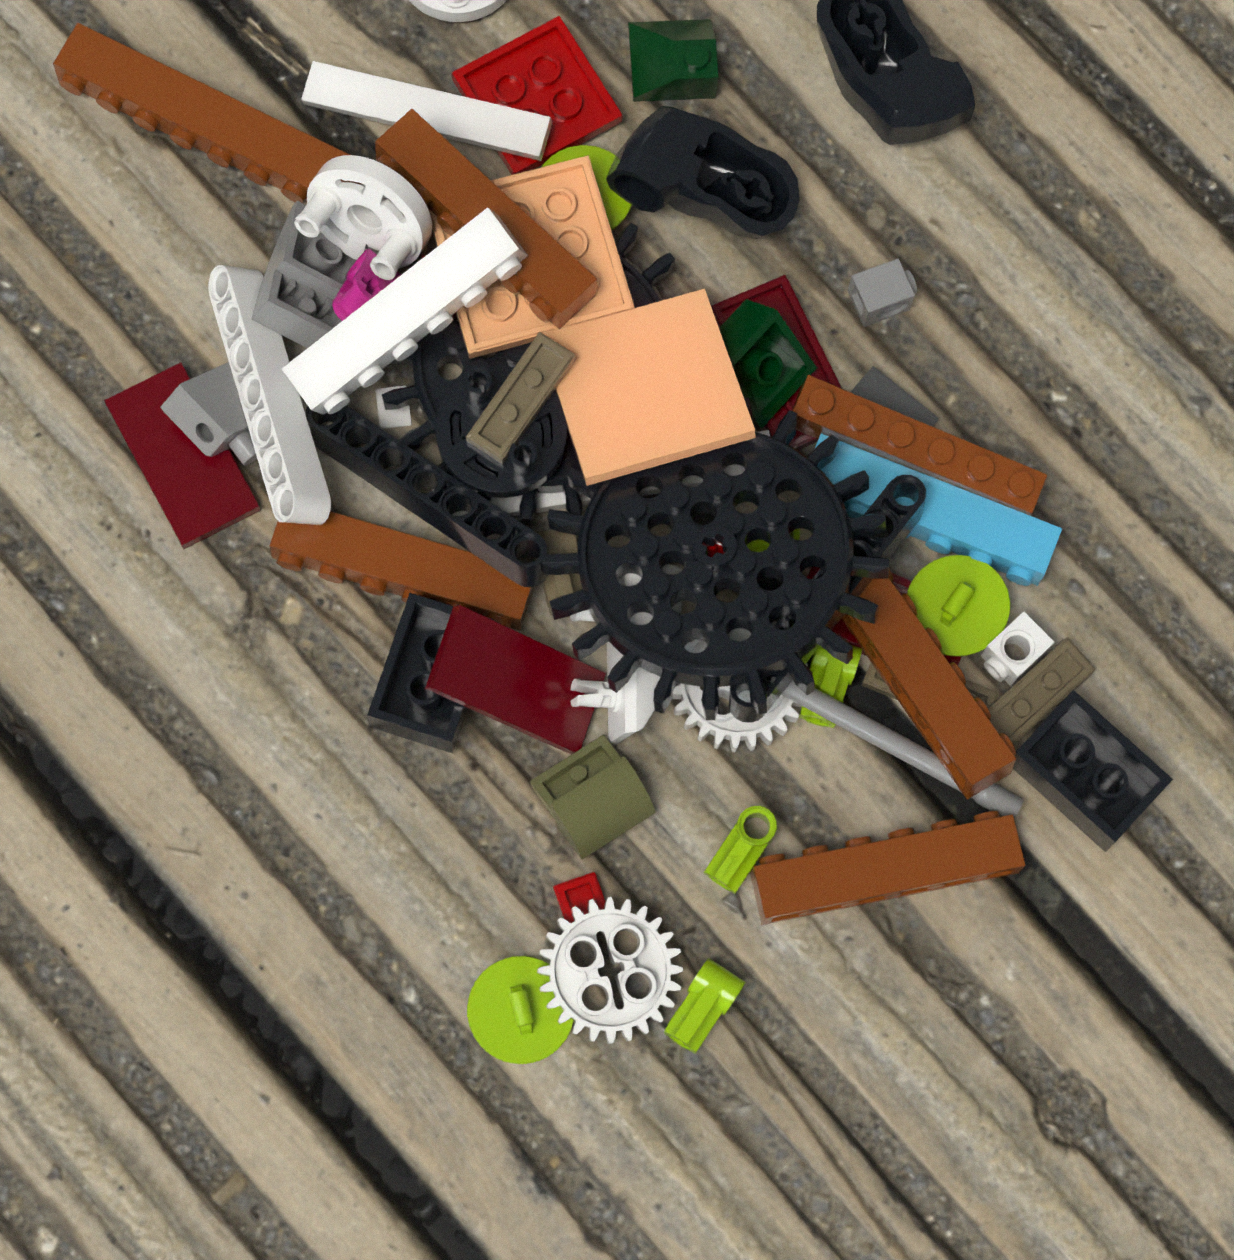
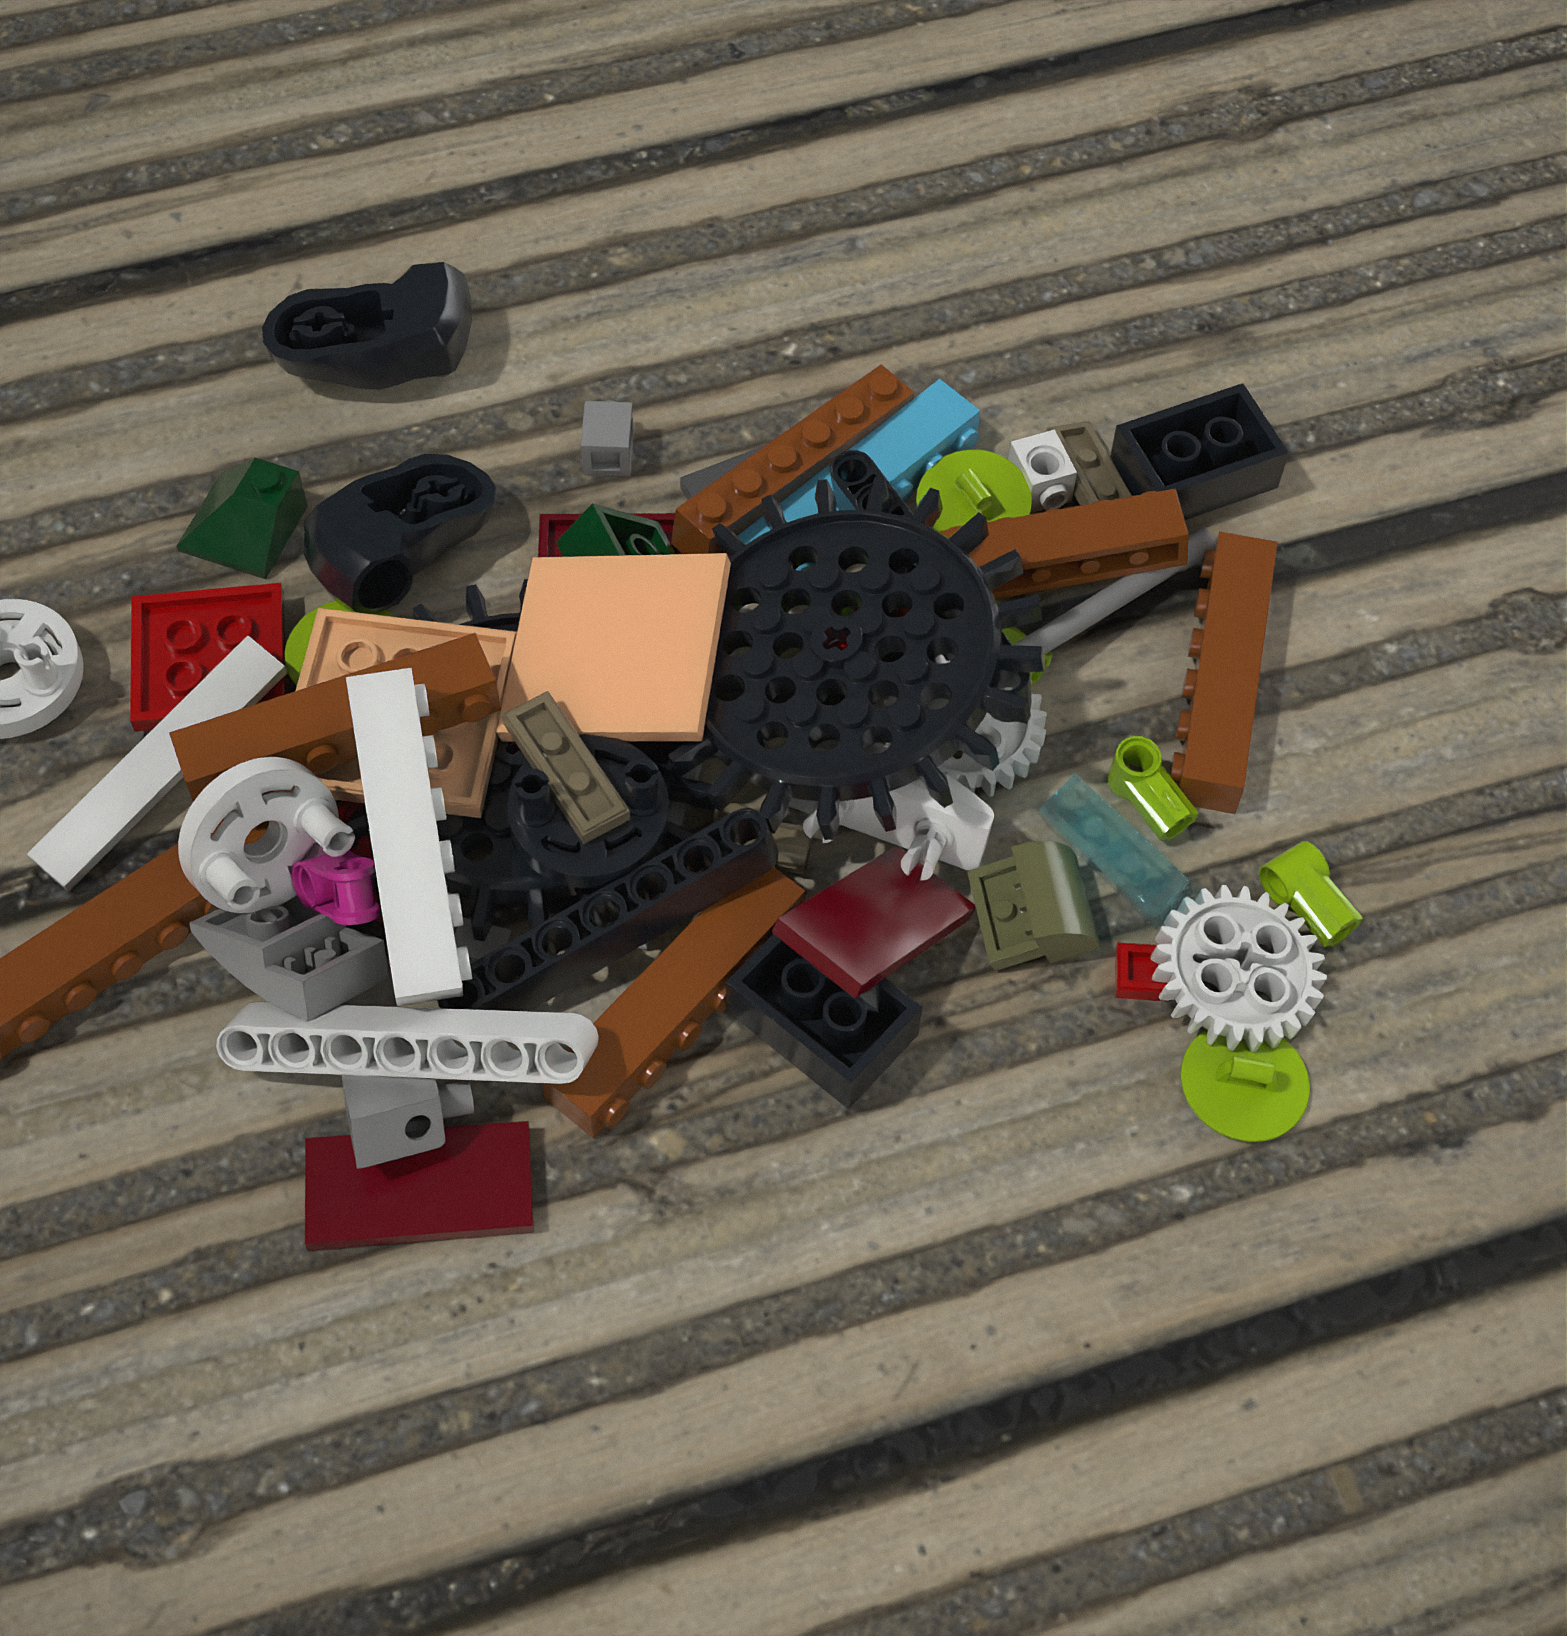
camera: 60 degrees left, 15 degrees down
none -> clear light blue brick [1038,773,1193,929]

